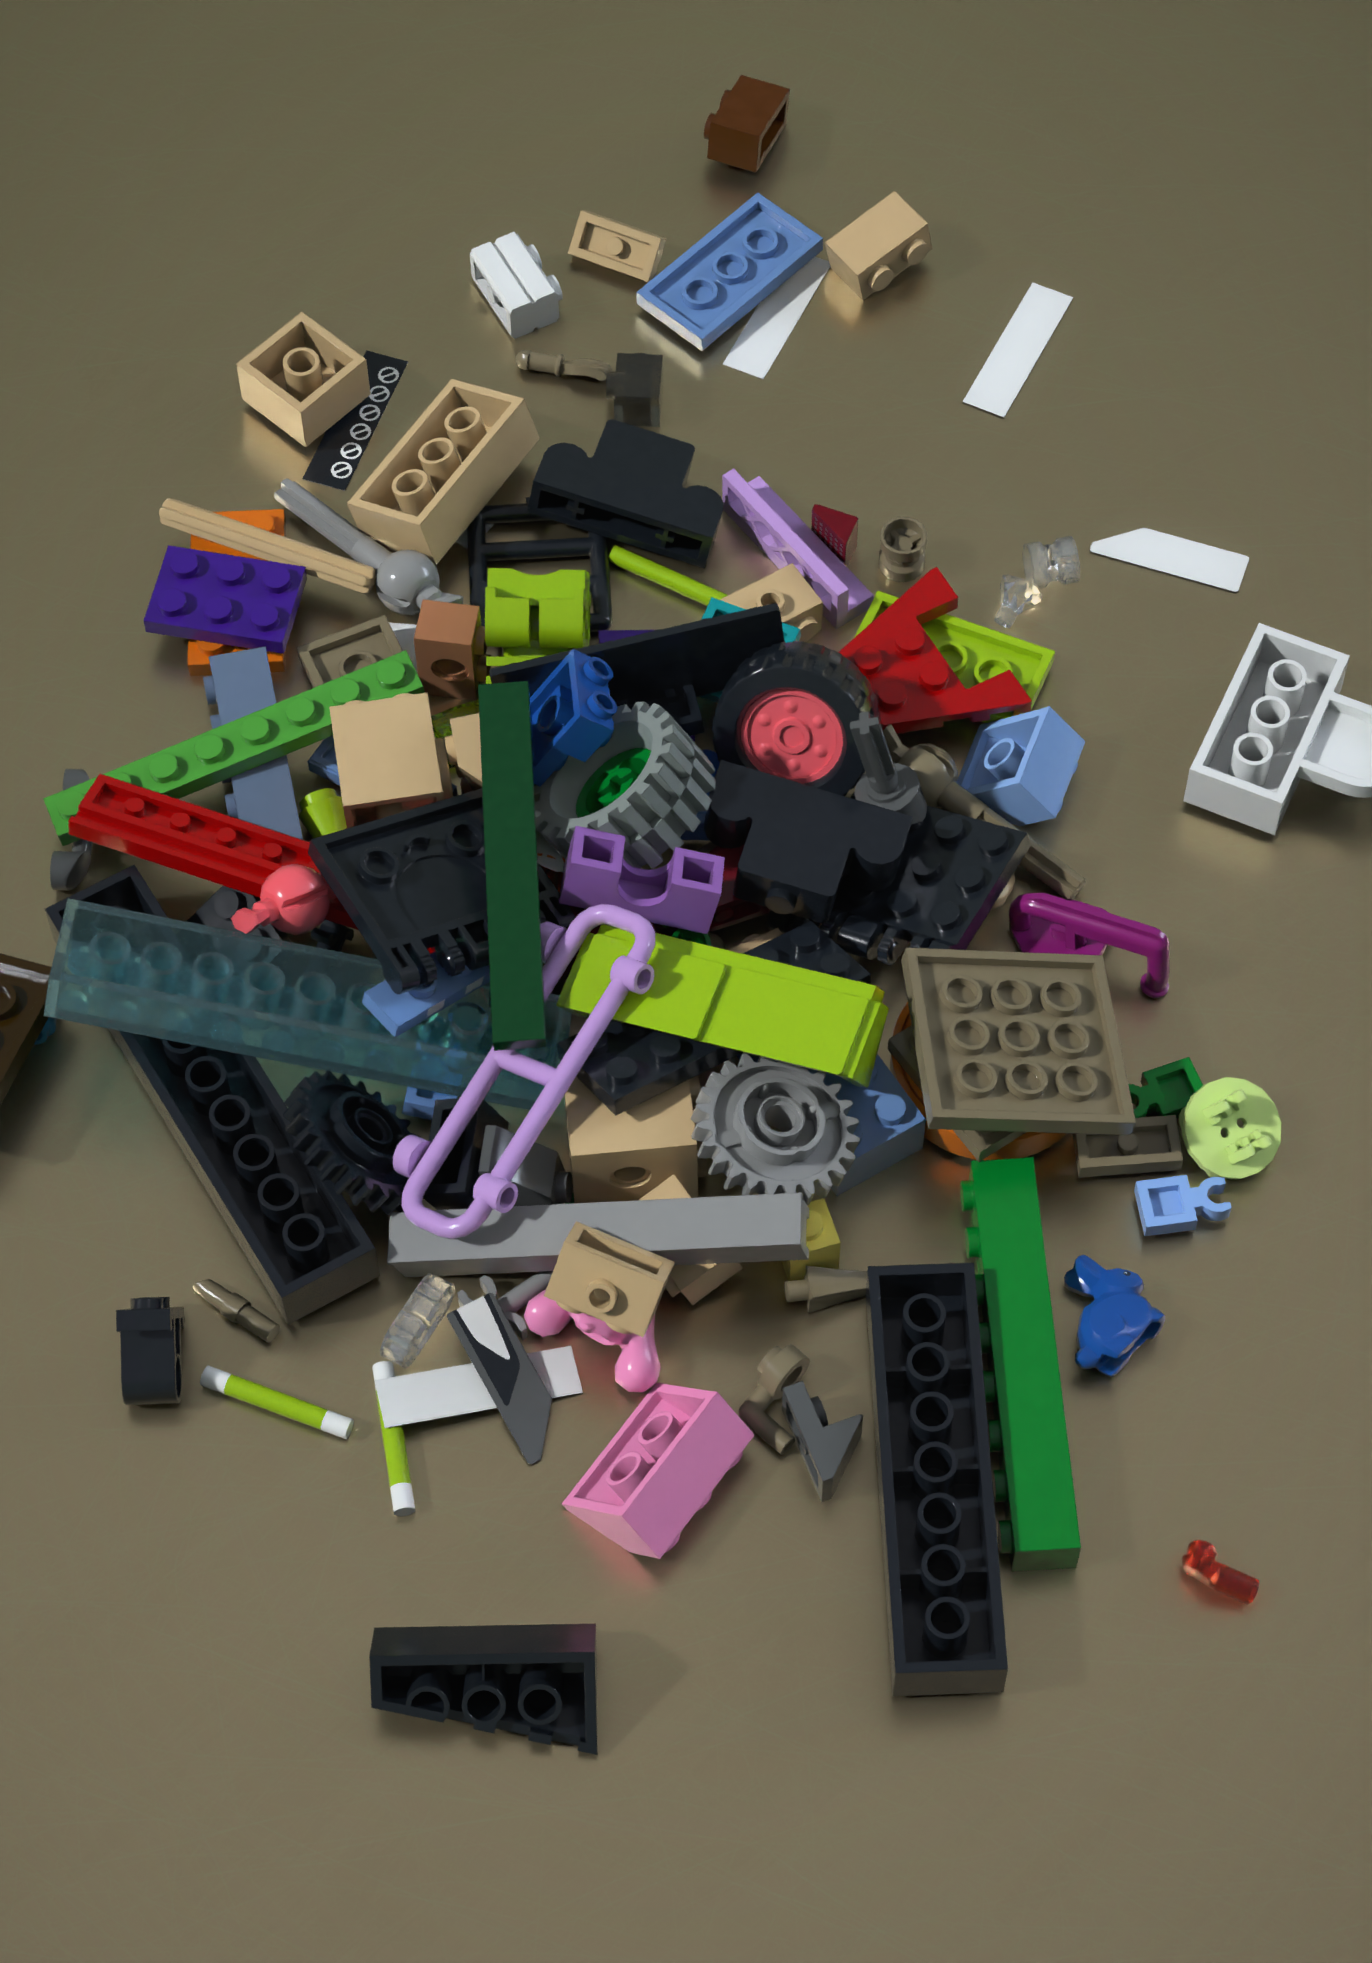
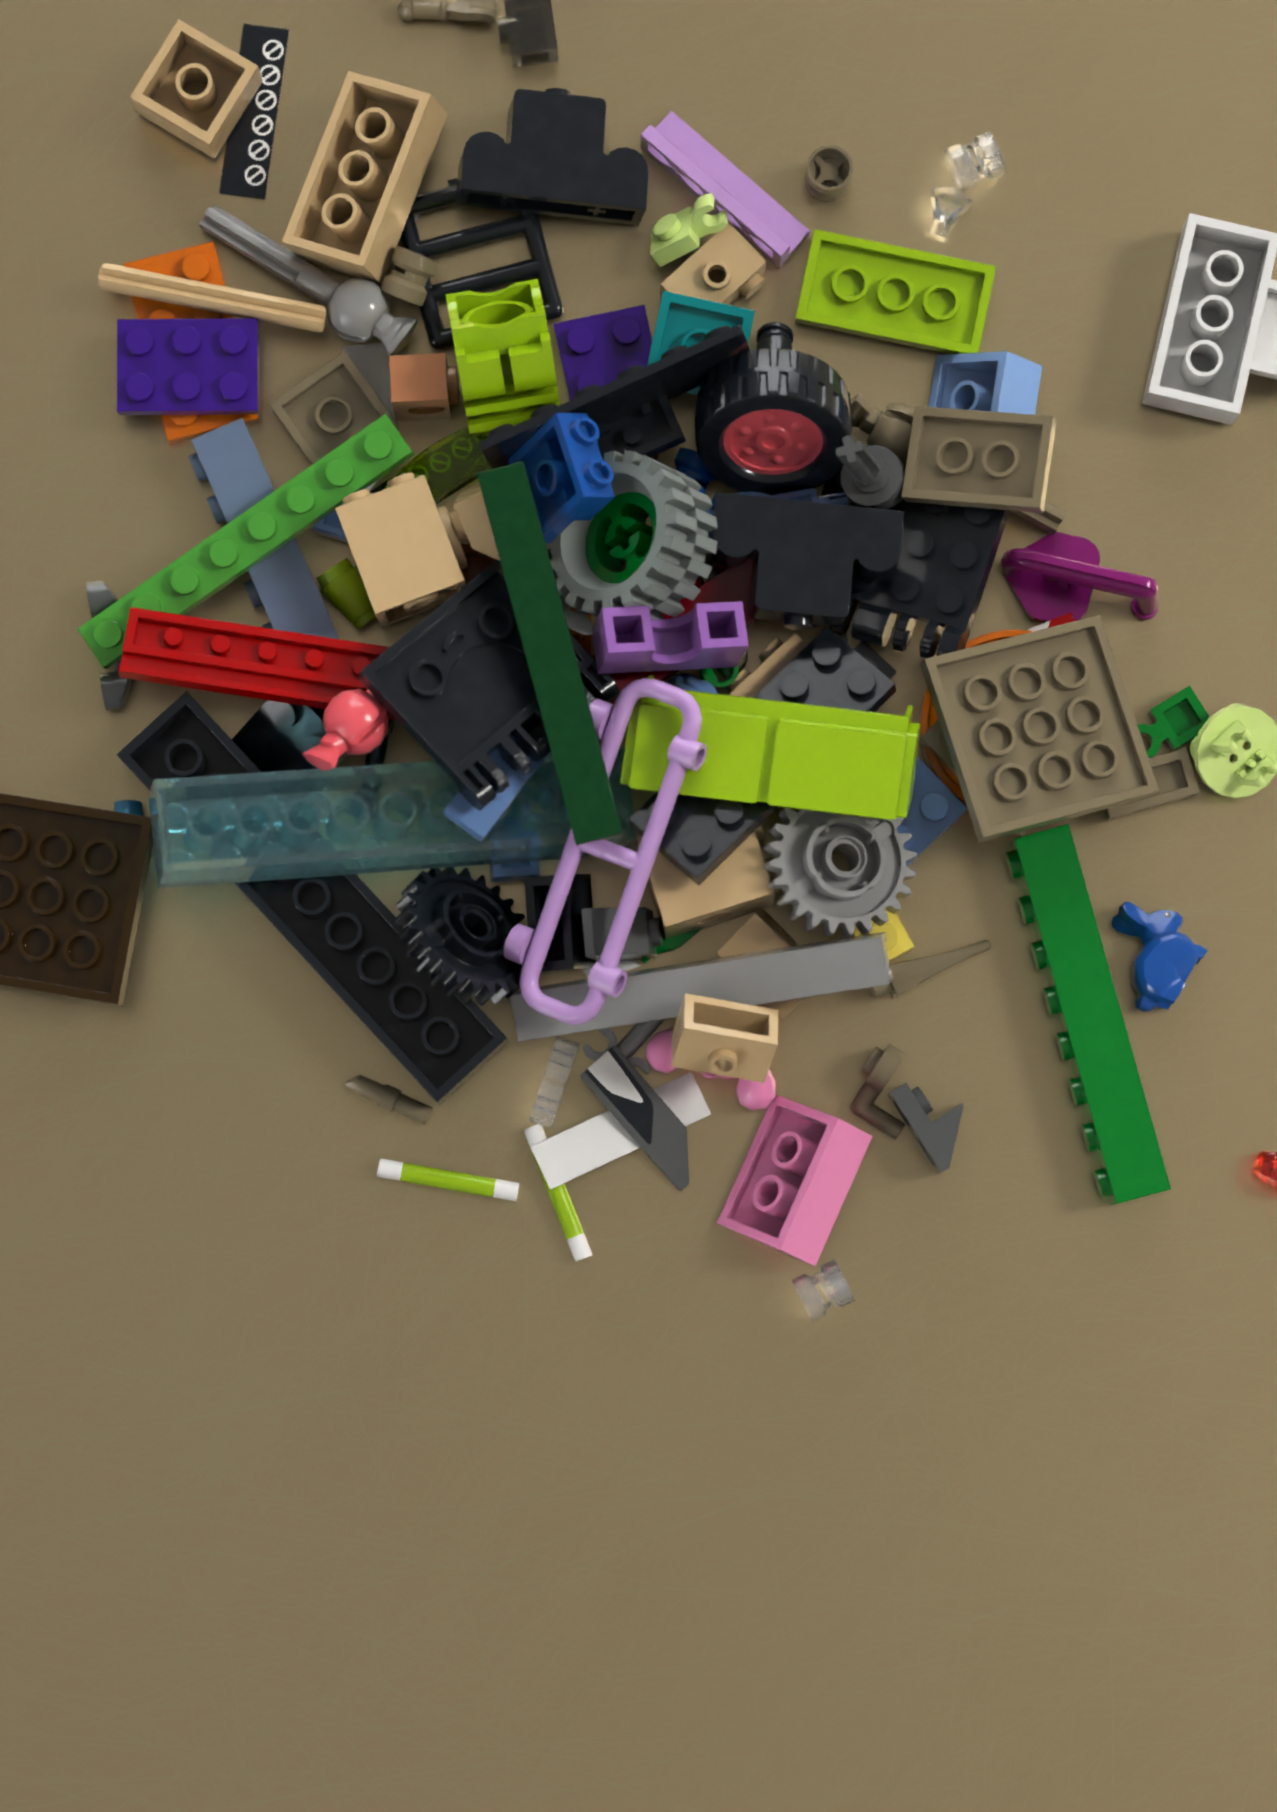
camera: 15 degrees left, 25 degrees up
black pin [116,1297,184,1405] -> none
black wedge [369,1623,598,1755] -> none
lime bar [609,545,728,606] -> none
dark red slope [811,504,858,567] -> none
red wing [838,567,1032,734] -> none
black brick [866,1263,1008,1696] -> none
white sticker [1090,528,1249,592] -> none
light blue plate [1134,1175,1232,1237] -> none
none -> dark tan wheel [380,245,439,306]
none -> yellowish green plate [650,194,728,267]
none -> clear wheel [791,1259,855,1322]
none -> dark tan plate [901,406,1057,513]

